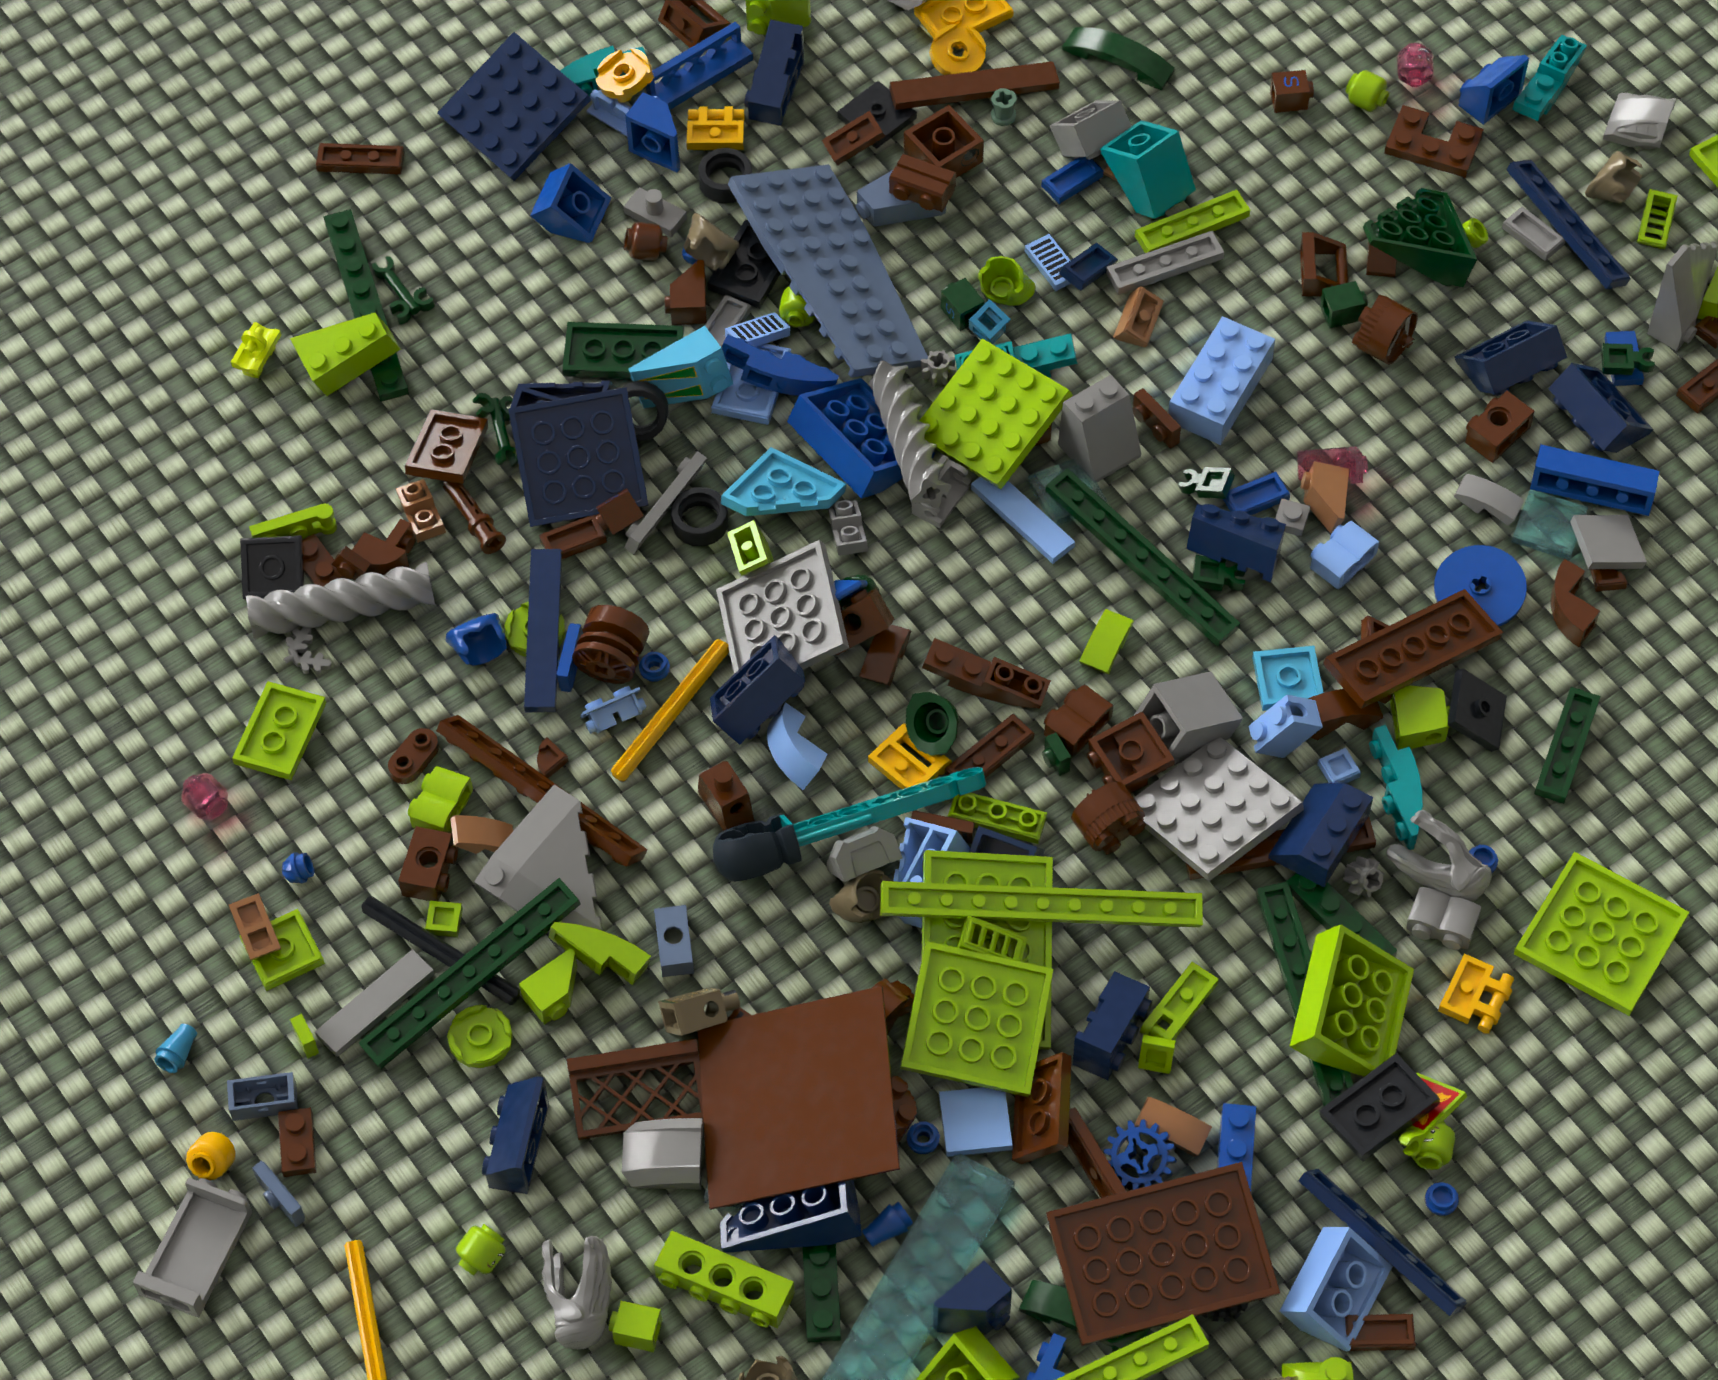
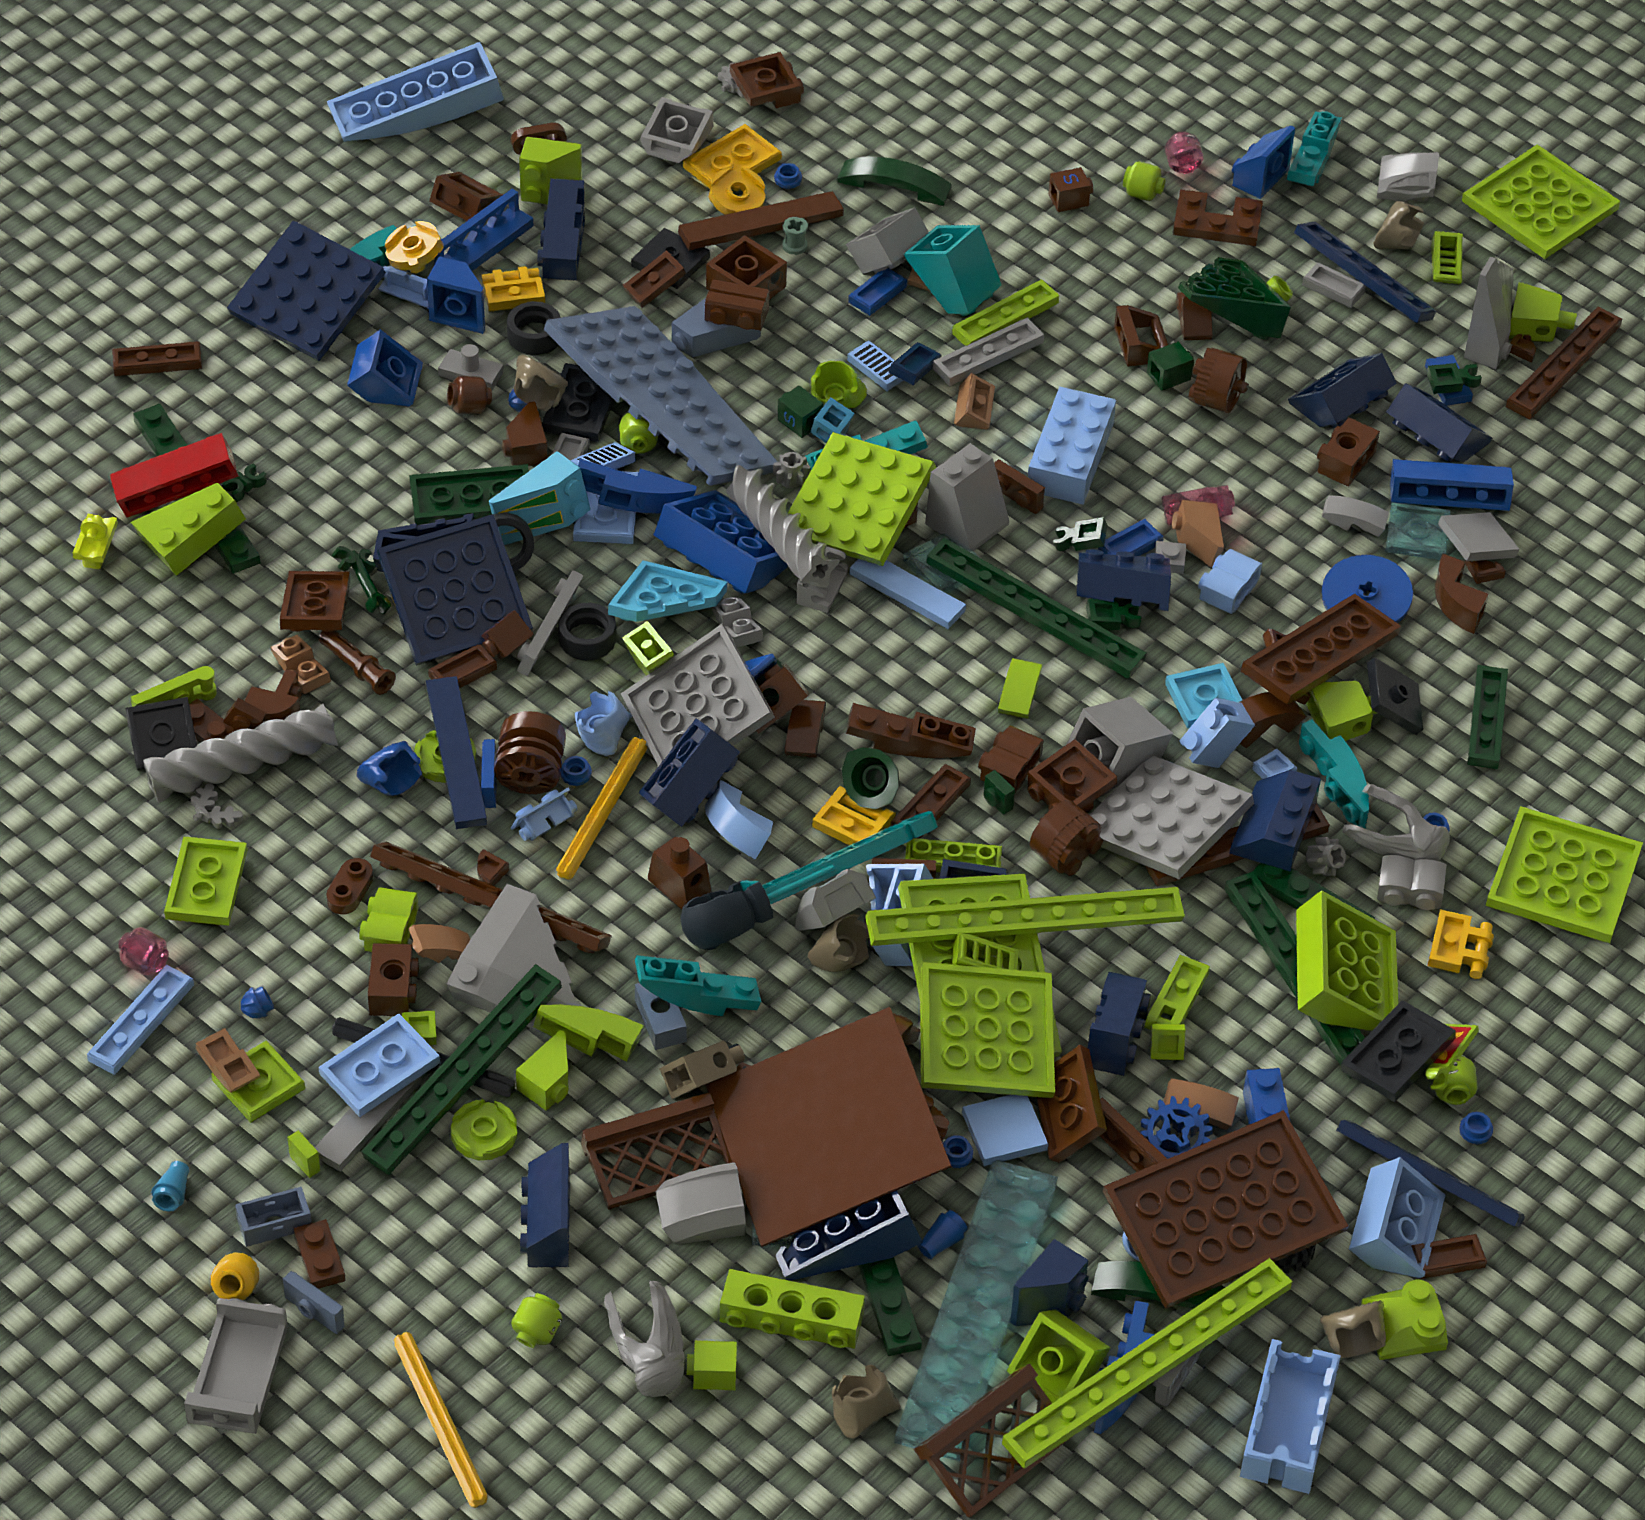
camera: 15 degrees left, 10 degrees down
none -> light blue tile [87,965,194,1075]
none -> red brick [110,433,239,518]
none -> light blue plate [319,1014,440,1117]
none -> light blue hair [575,691,632,757]
none -> teal slope [635,955,761,1016]
none -> blue plate [774,163,802,189]

